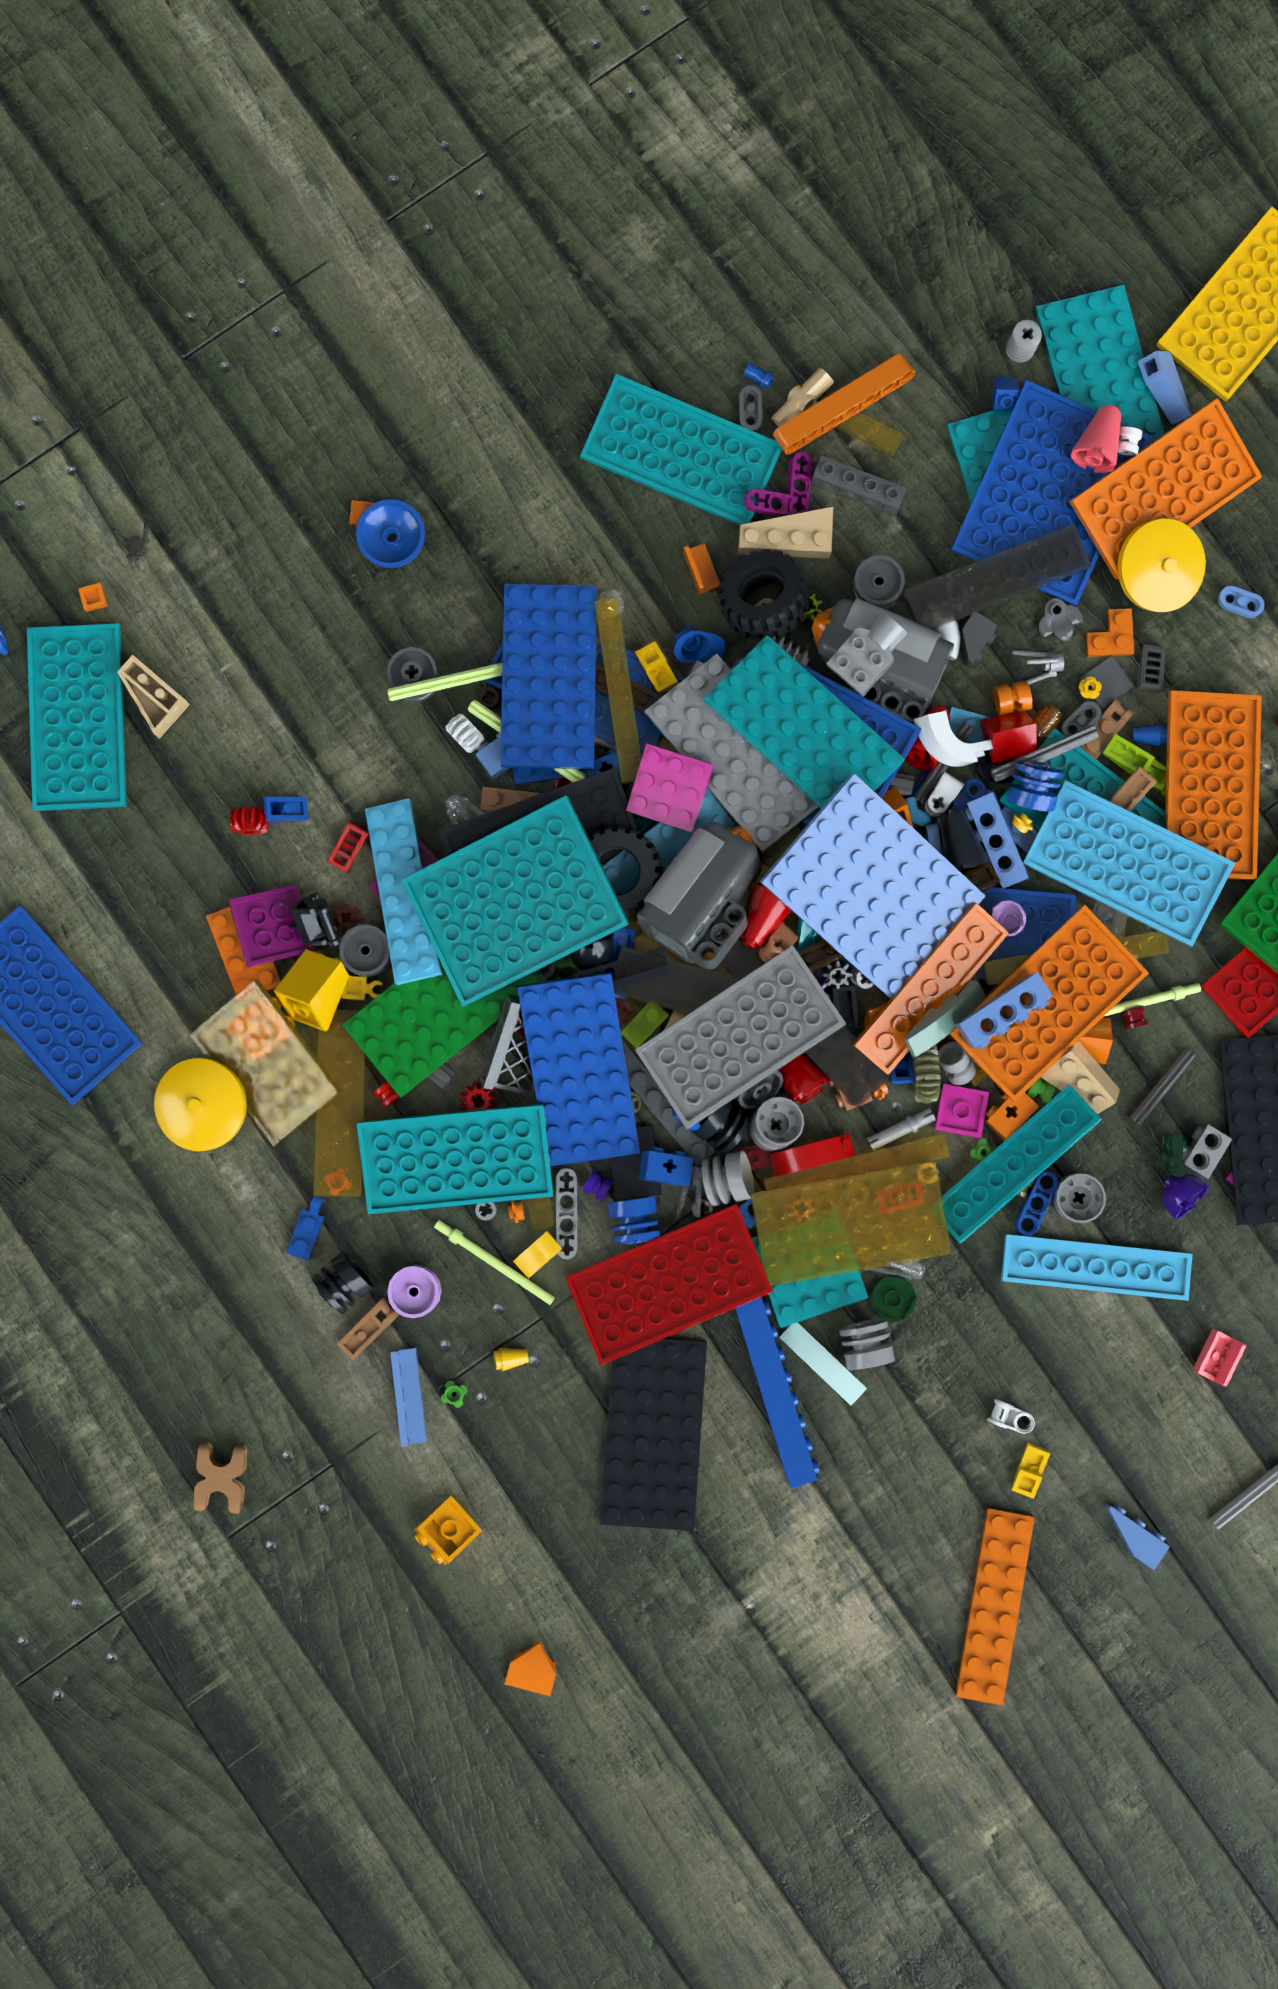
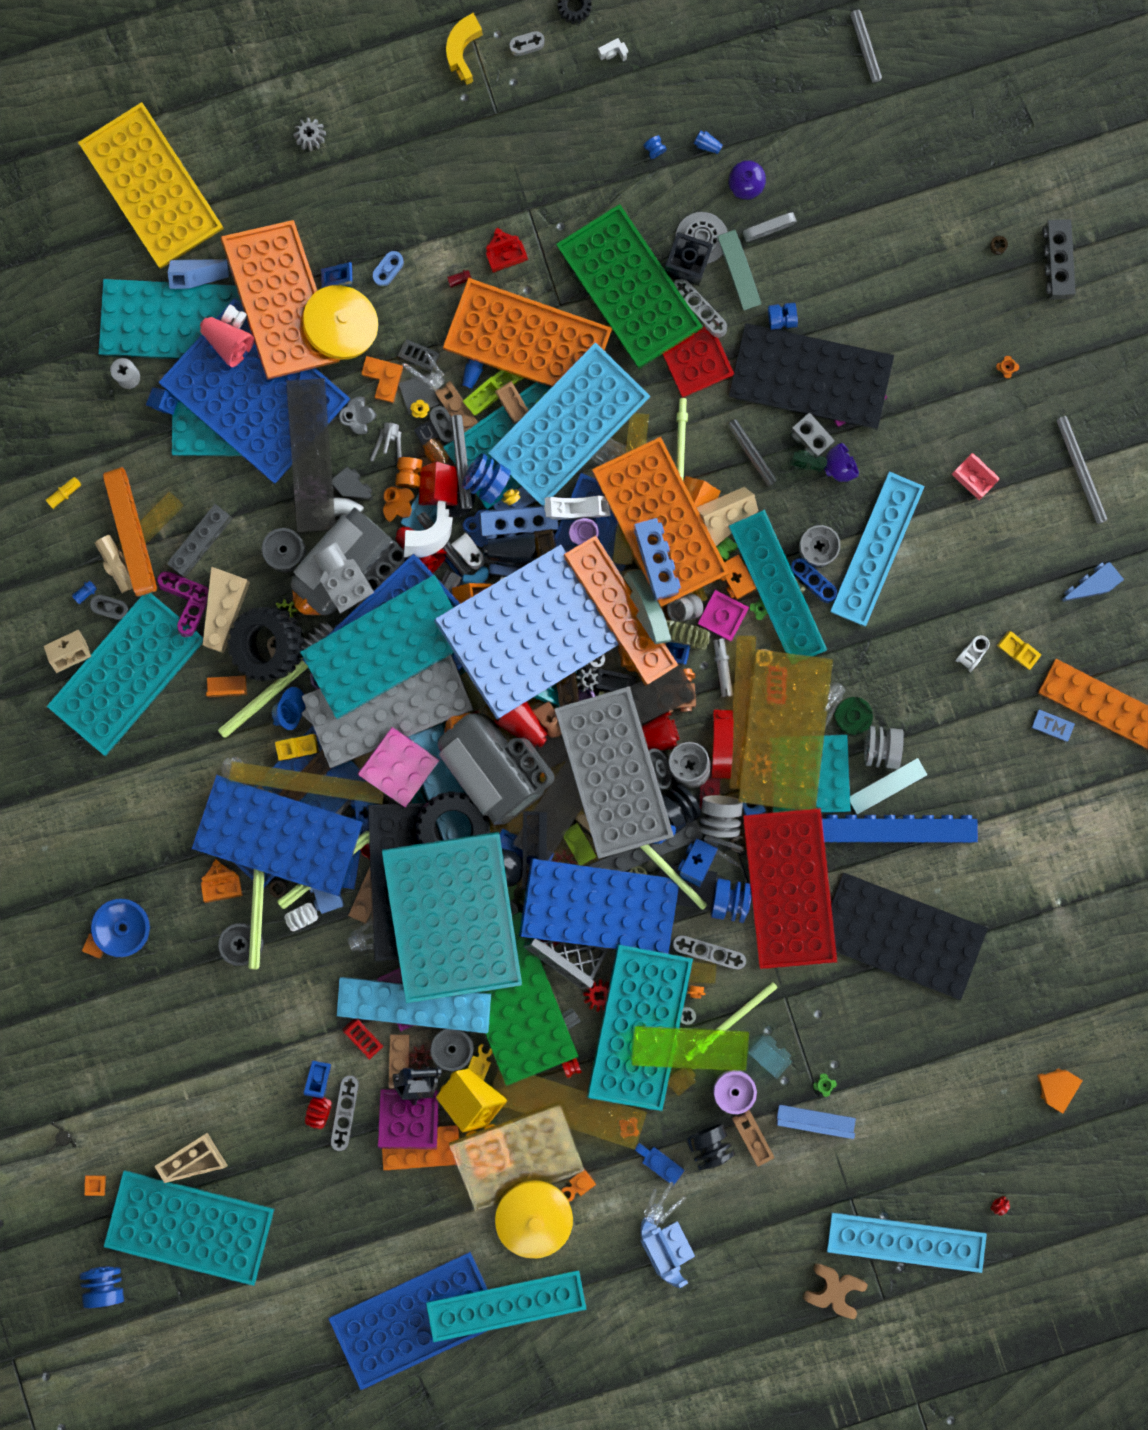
camera: 70 degrees left, 0 degrees up
light orange plate [414,1496,483,1565] -> none
yellow cone [493,1348,529,1371] -> none
yellow slope [513,1231,563,1279] -> none
dark purple wheel [582,1170,613,1202] -> none
dark red wheel [1121,1006,1148,1030] -> none
none -> tan brick [44,630,91,673]
none -> yellow axle [45,477,81,509]
none -> orange slope [201,859,243,903]
none -> yellowish green axle [218,658,309,738]
none -> blue slope [321,262,352,288]
none -> light grey beam [331,1075,359,1151]
none -> orange plate [383,486,414,522]
none -> medium nougat plate [389,1034,410,1089]
none -> clear plant [402,352,445,392]
none -> black tile [414,420,440,446]
none -> teal plate [426,1270,587,1342]
none -> dark red pin [447,269,472,288]
none -> white arch [544,496,610,520]
none -> orange plate [561,1168,596,1202]
none -> clear neon green plate [631,1026,749,1071]
none -> yellowish green bar [640,845,707,910]
none -> medium blue plate [640,1213,695,1288]
none -> clear plant [644,1182,686,1225]
none -> clear yellow bracket [668,1066,696,1096]
none -> clear light blue brick [747,1035,792,1079]
none -> medium azure plate [827,1213,987,1273]
none -> red plate [990,1196,1010,1216]
none -> medium blue tile [1031,710,1075,742]

